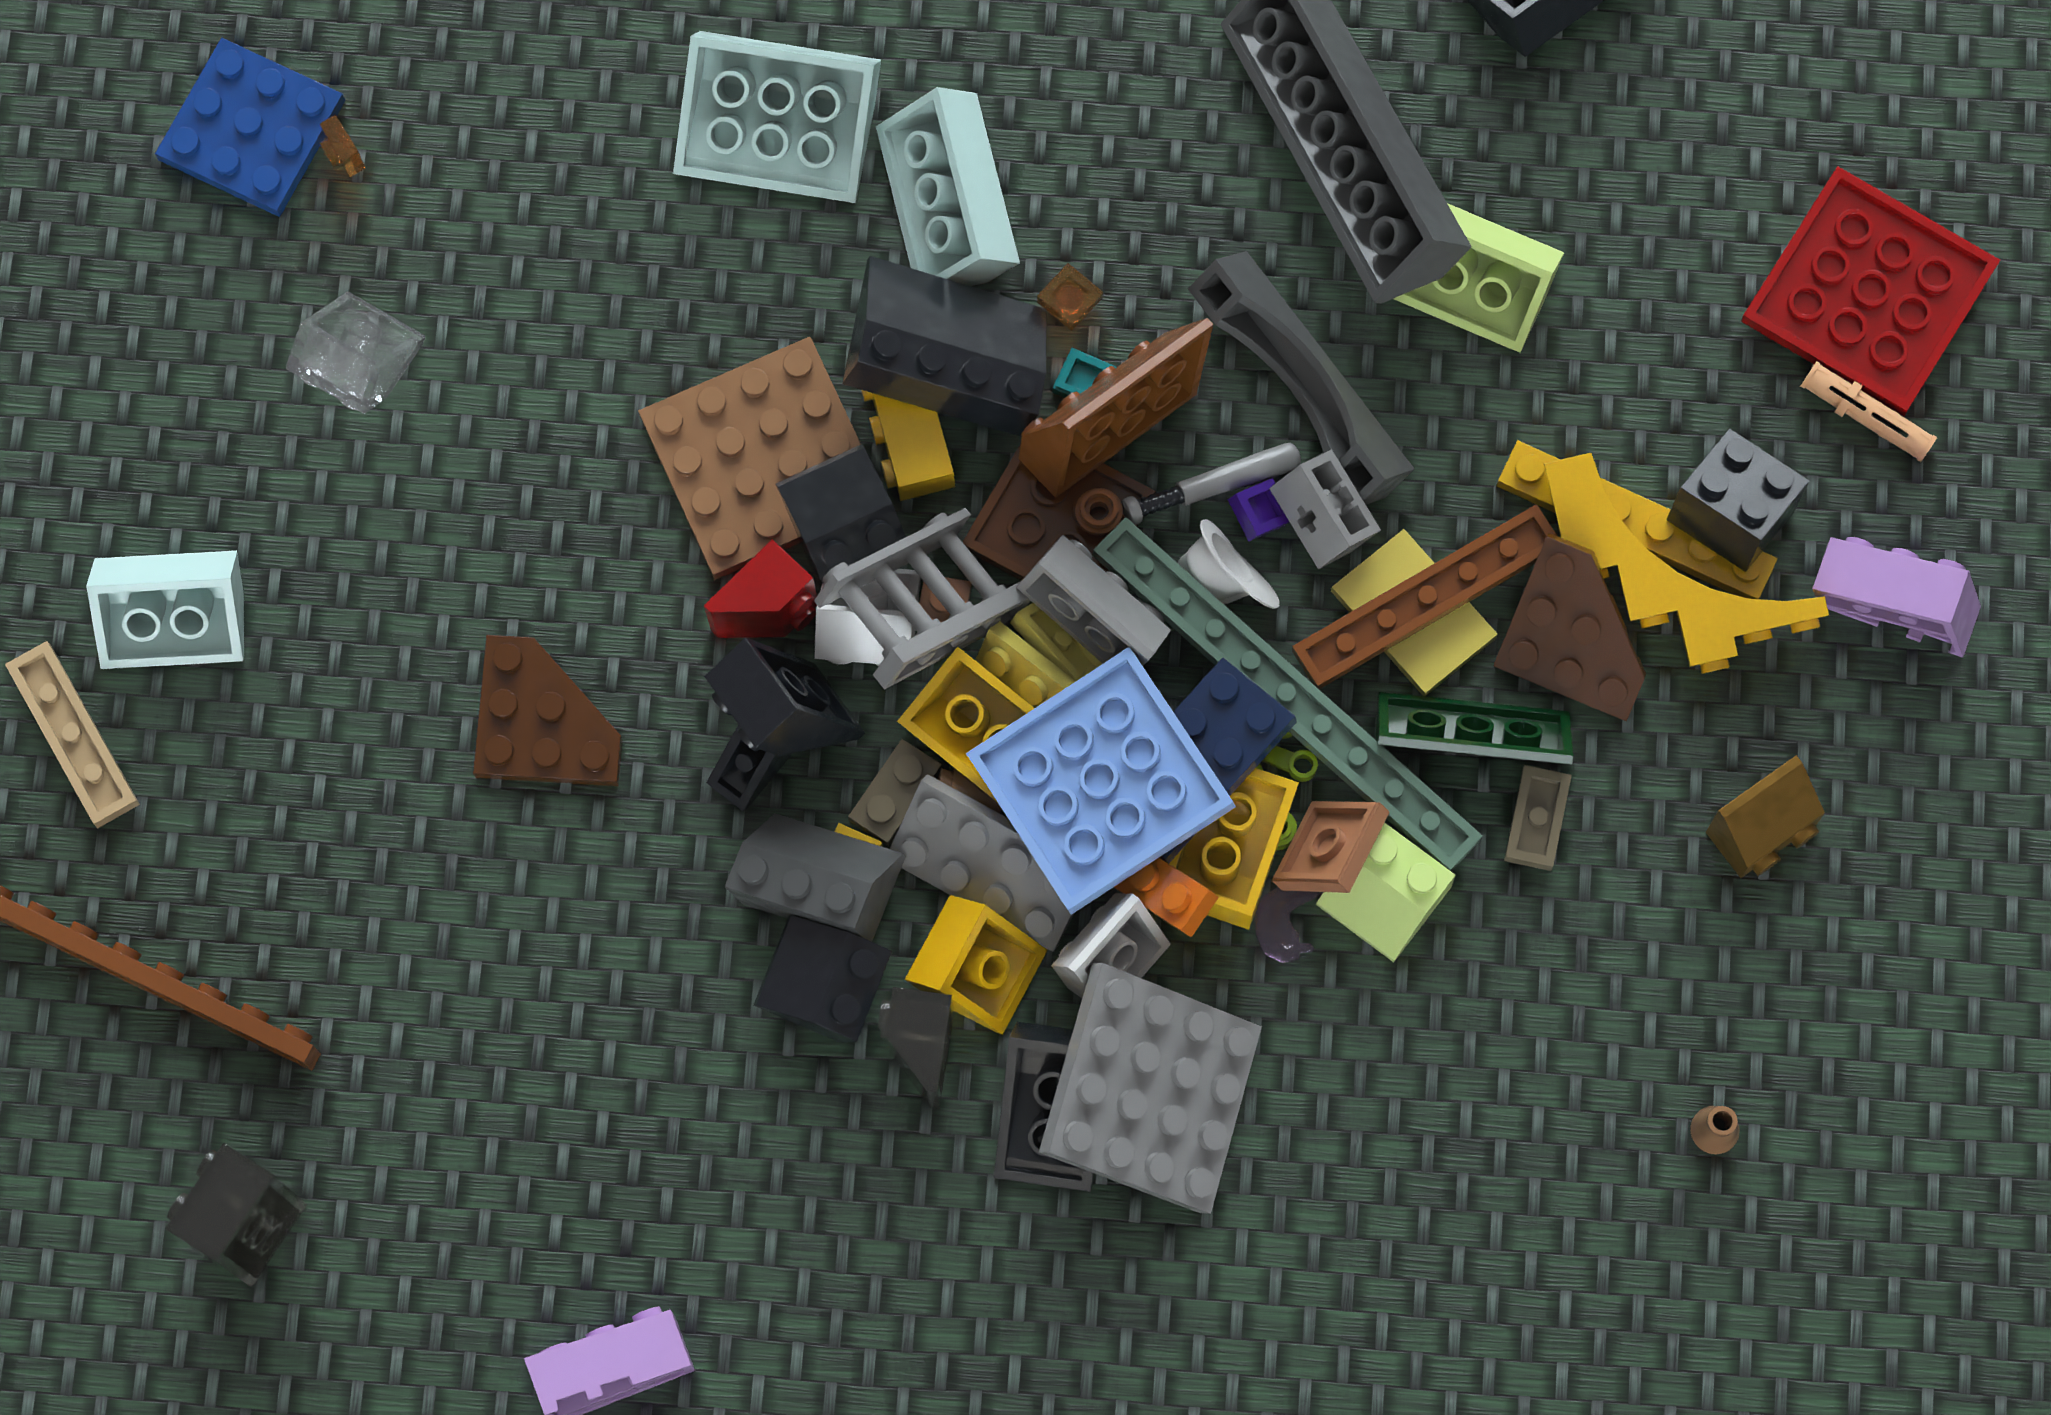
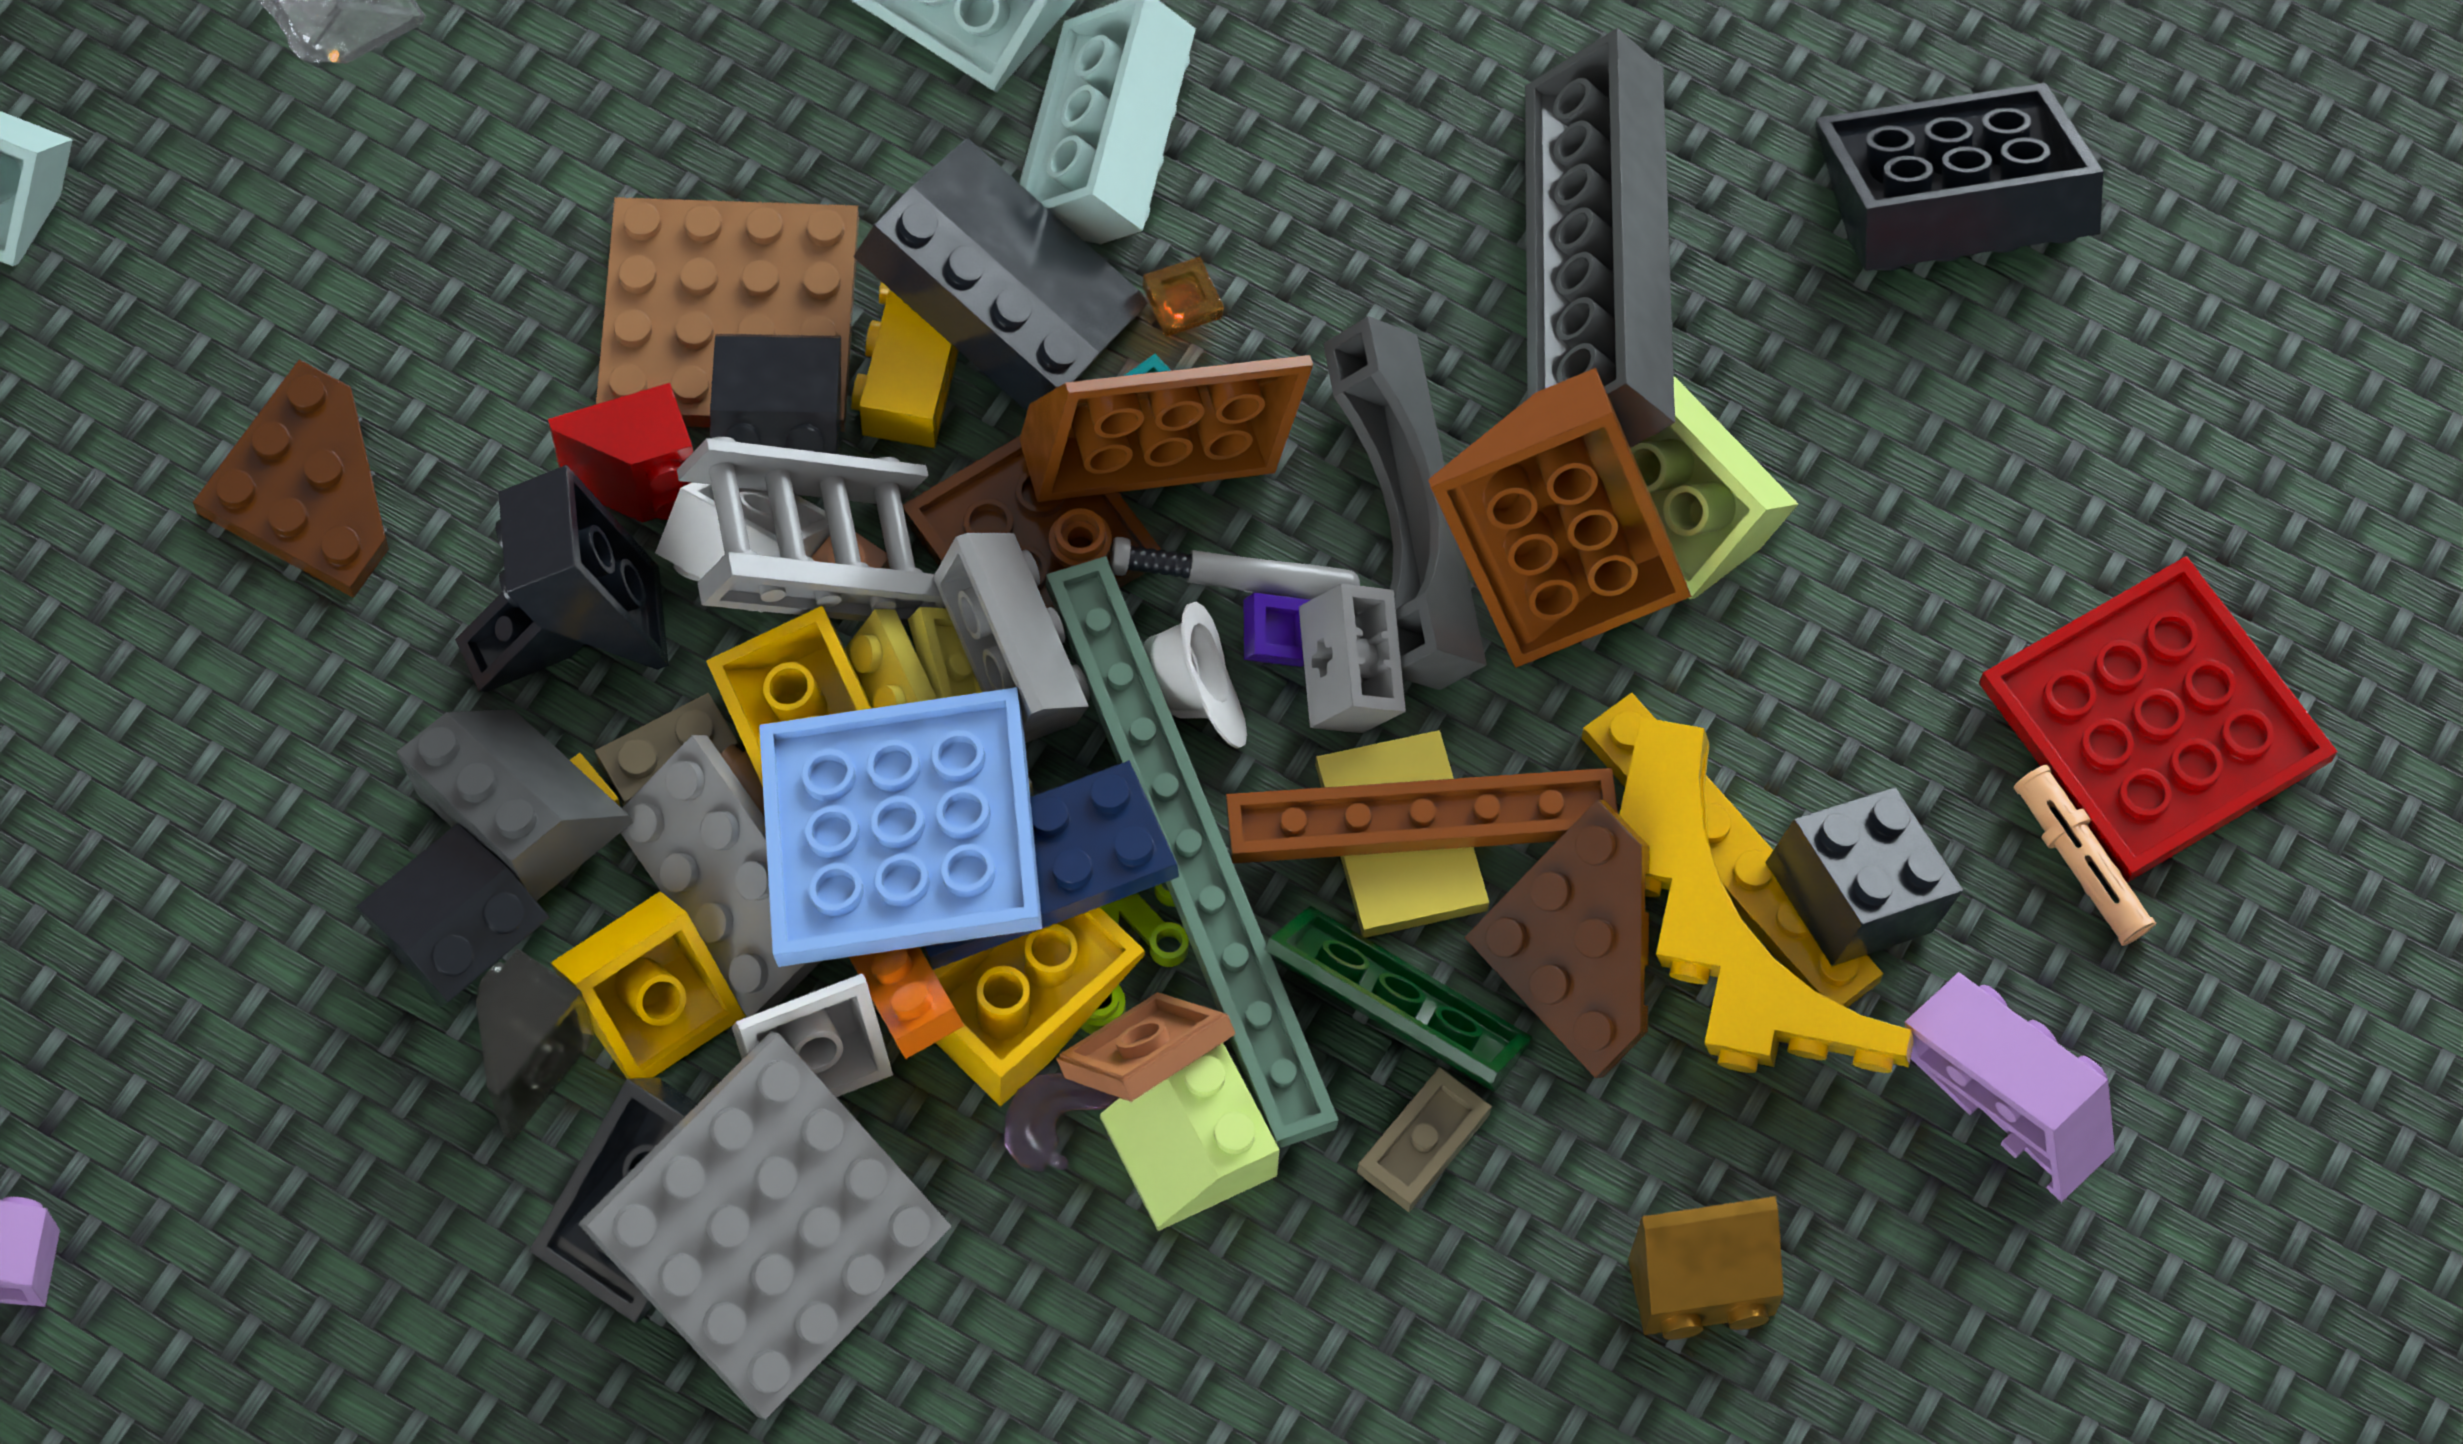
camera: 20 degrees right, 10 degrees down
none -> dark orange slope [1428,368,1692,668]

